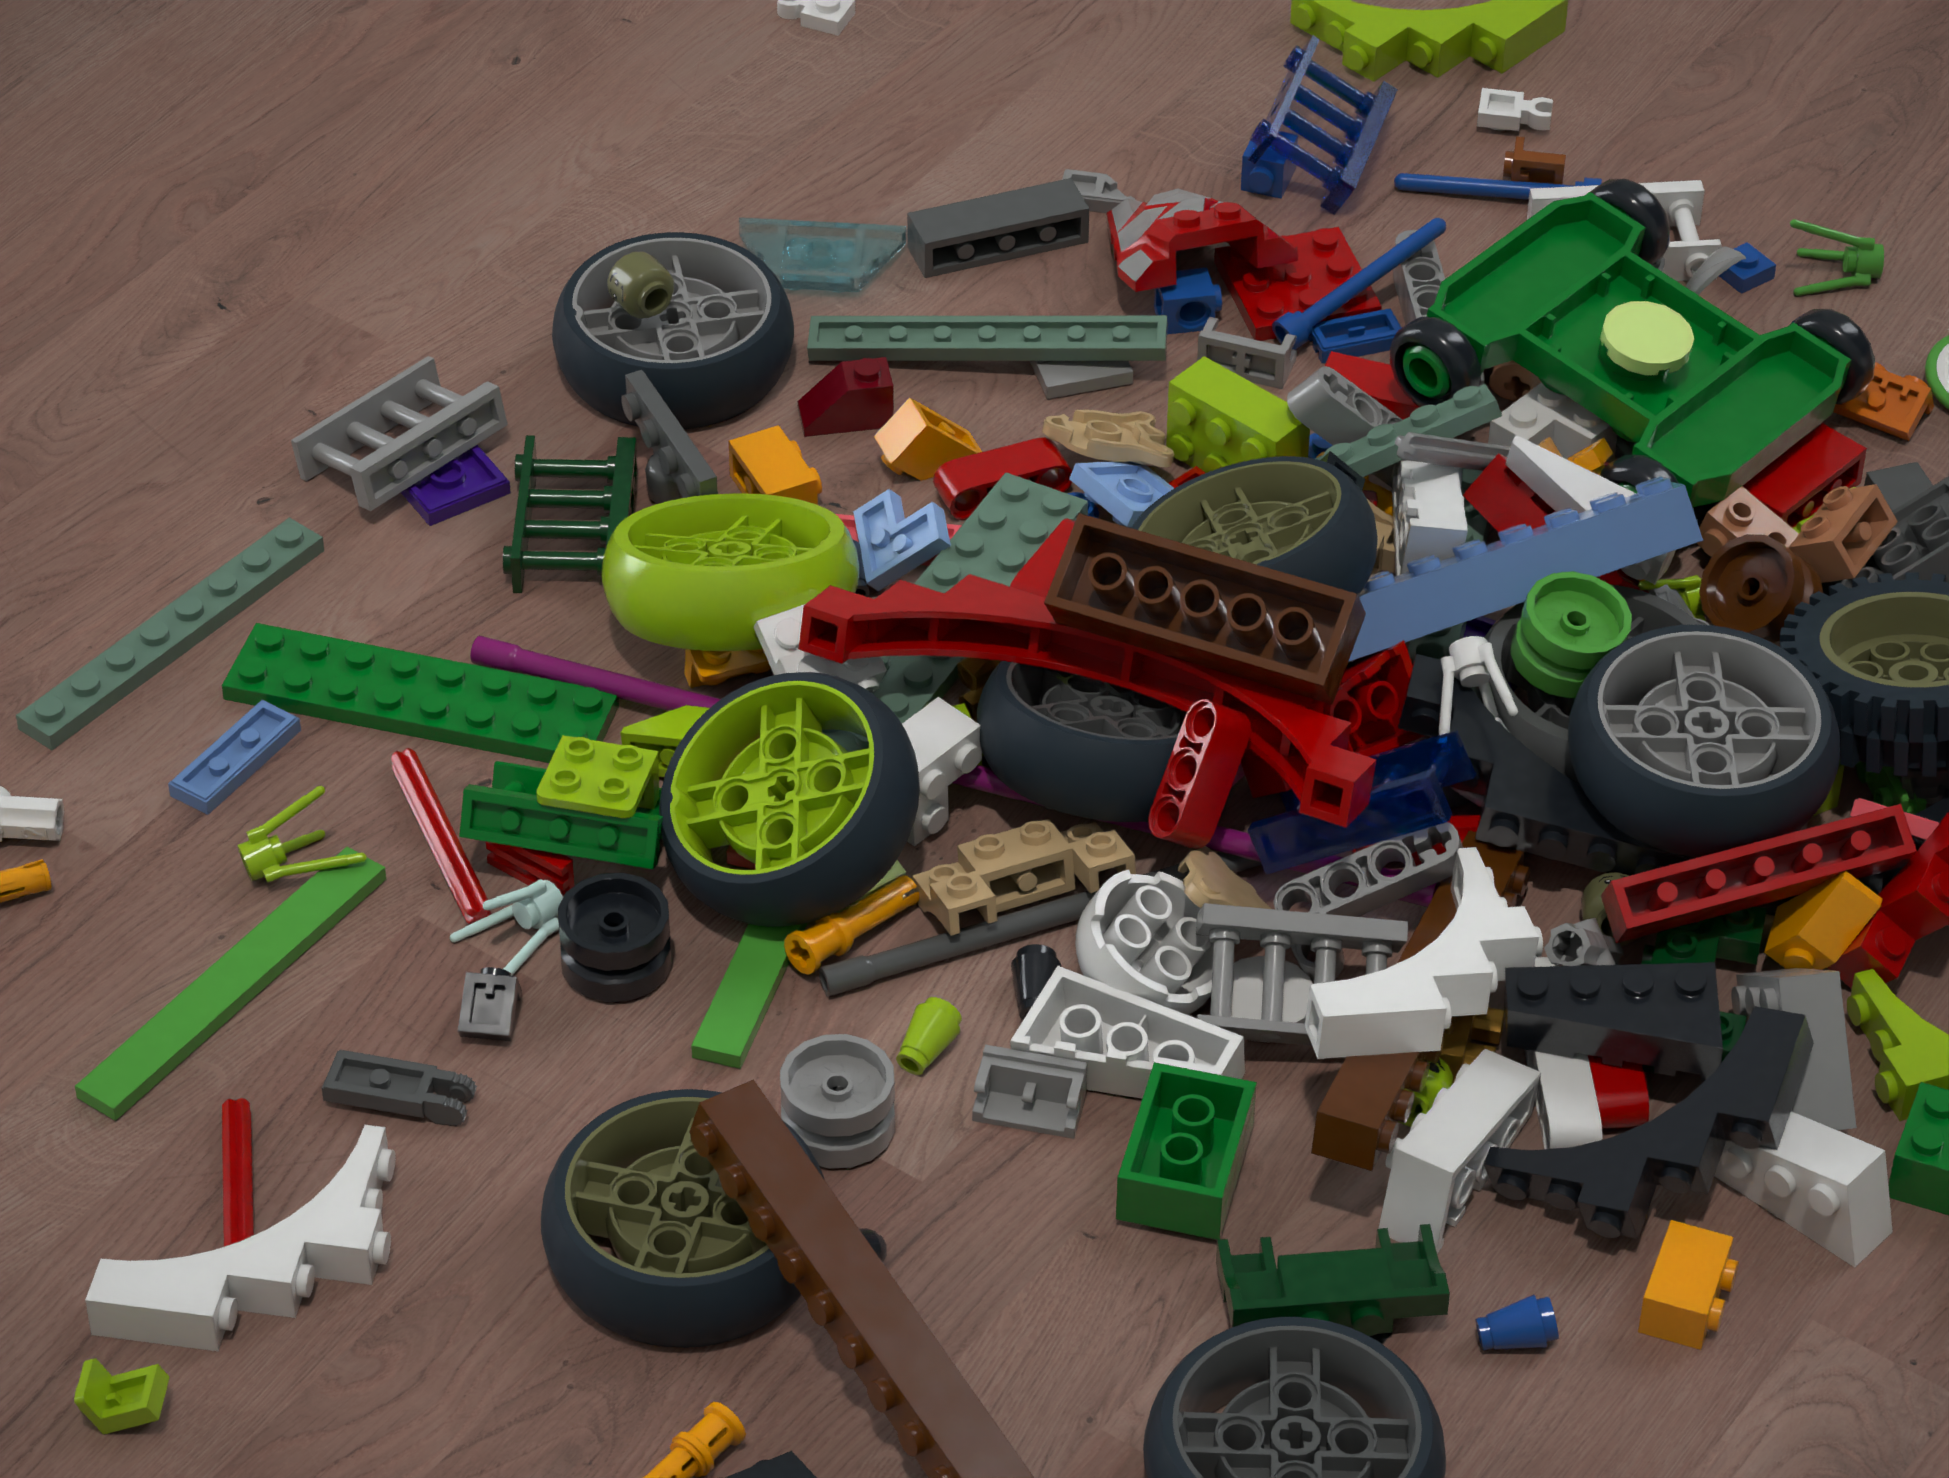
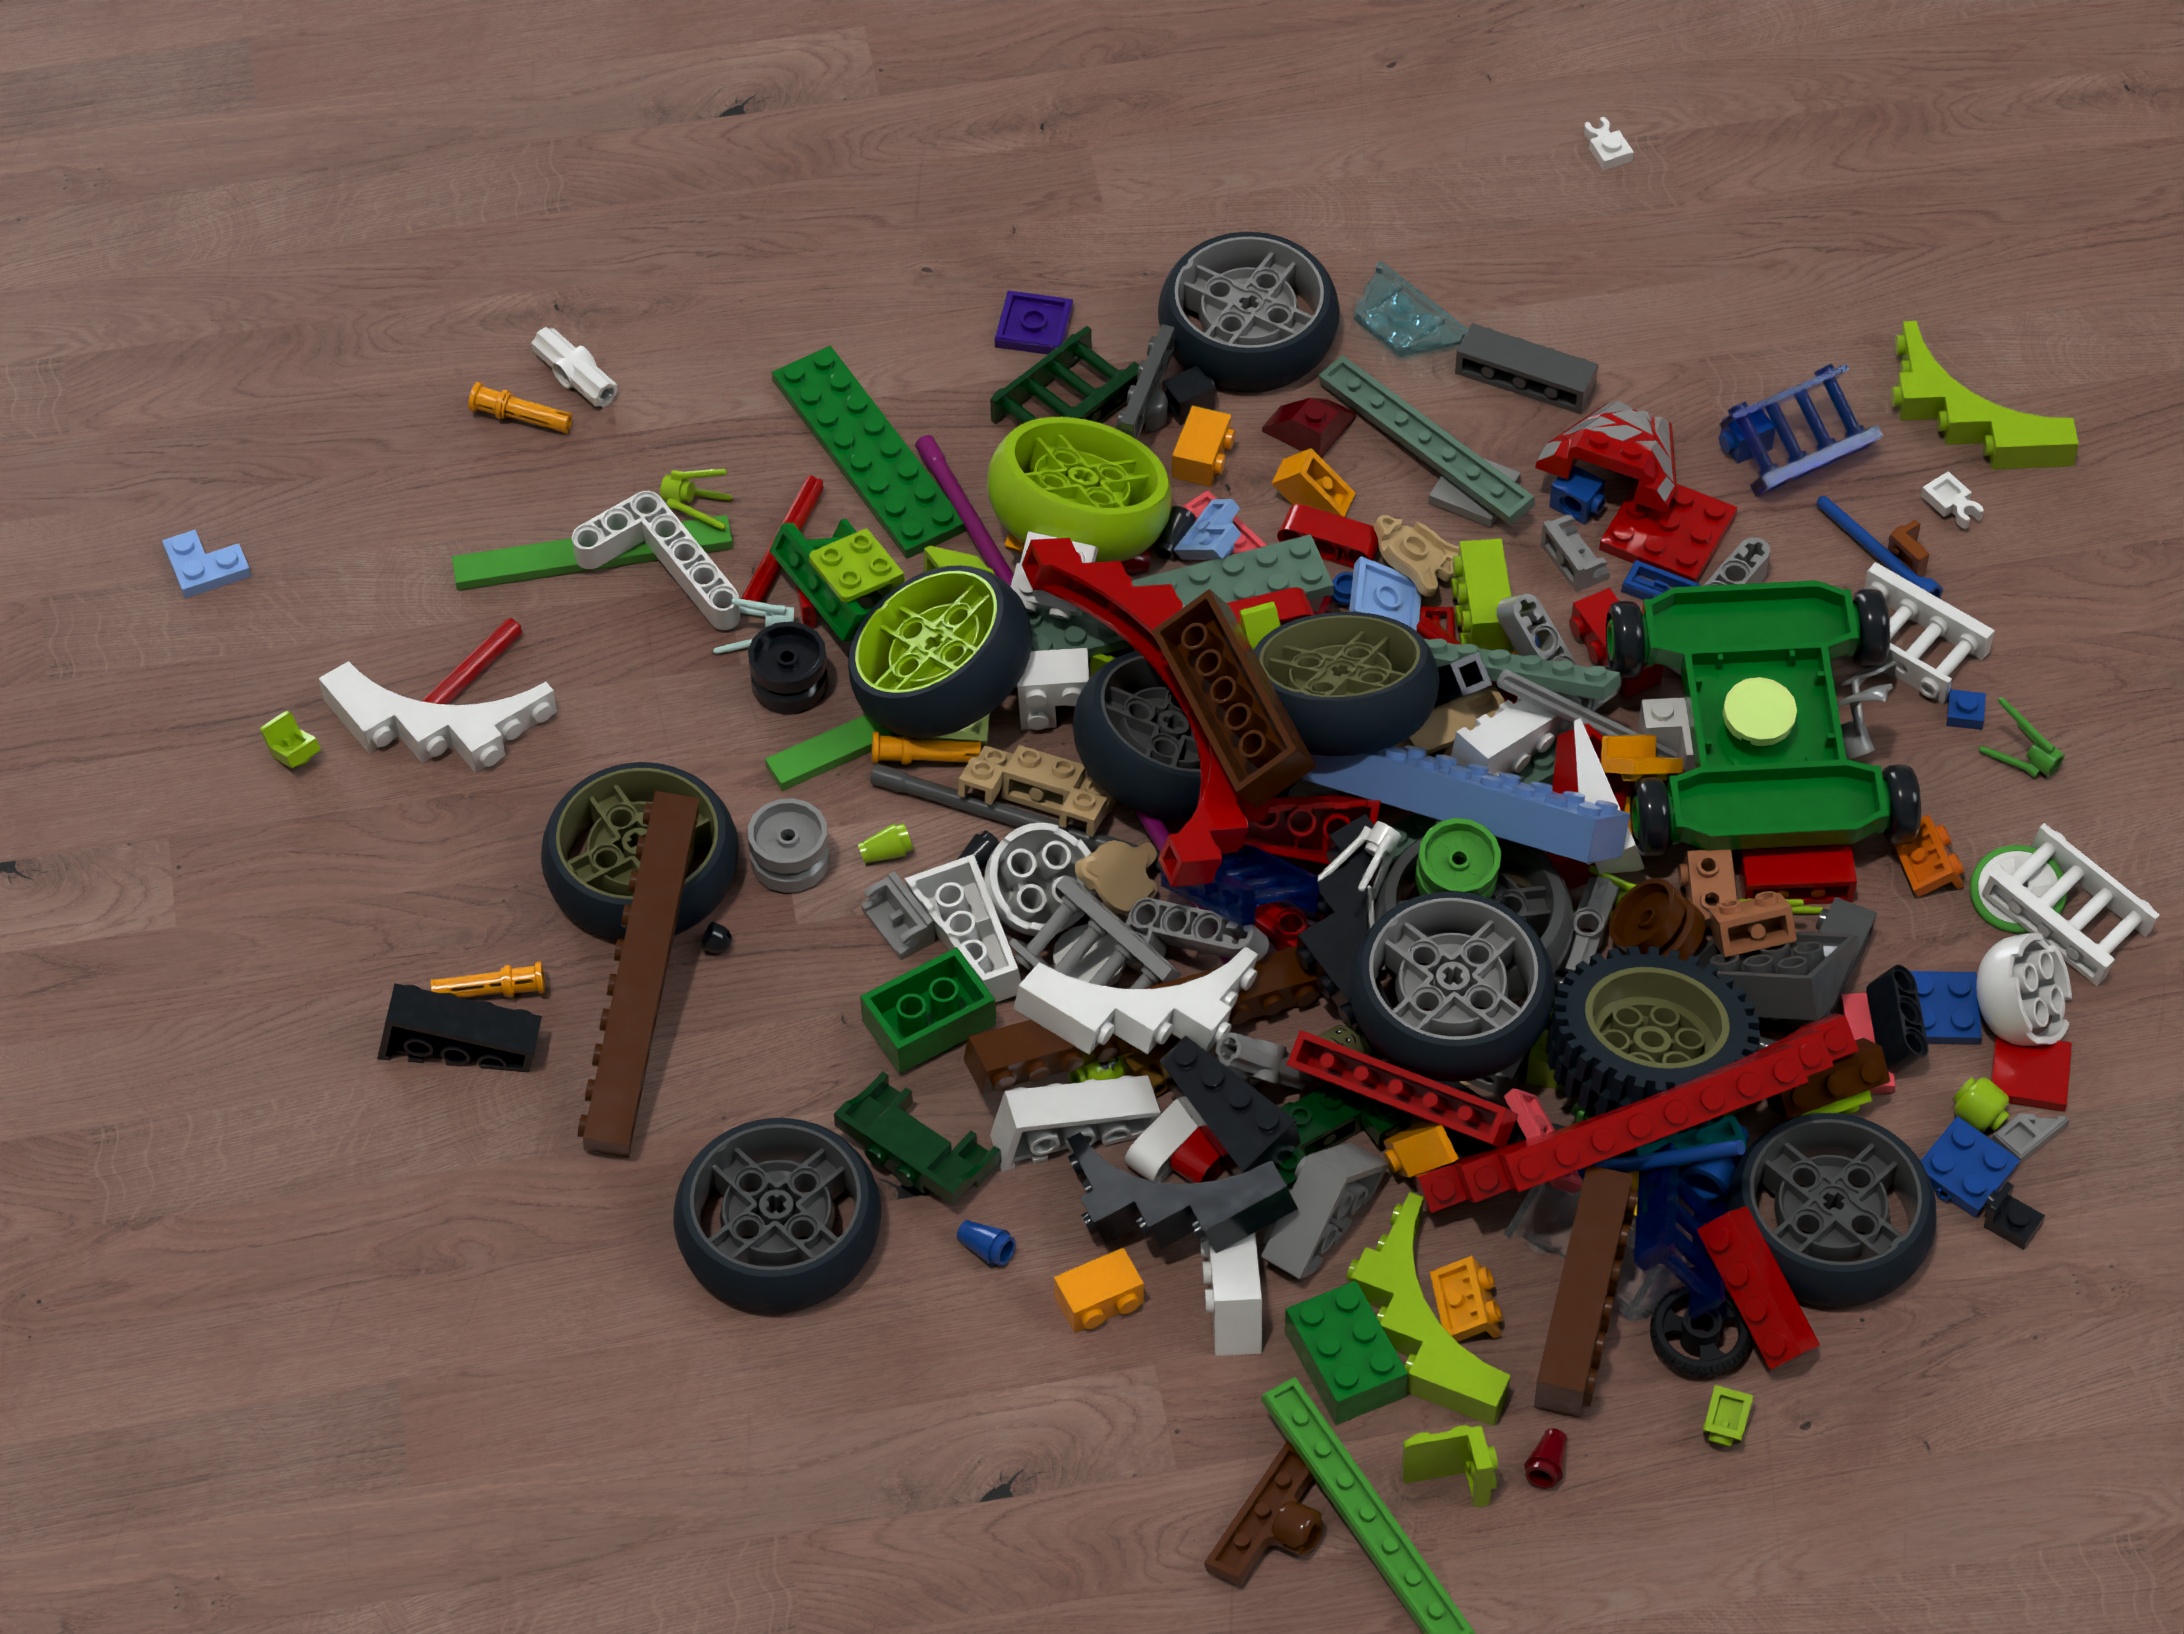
camera: 45 degrees right, 10 degrees up
sand green plate [16,517,324,750] -> none
medium blue tile [168,700,301,815] -> none
light grey fence [291,356,508,511] -> none
dark grey hinge [322,1050,477,1126] -> none
bracket [458,967,522,1041] -> none
olive head [607,252,674,319] -> none
light grey tile [1062,169,1136,213] -> none
red beam [1148,699,1251,849] -> none
blue piece [1272,218,1446,350] -> none
none -> white beam [572,491,741,630]
none -> black brick [1162,366,1217,426]

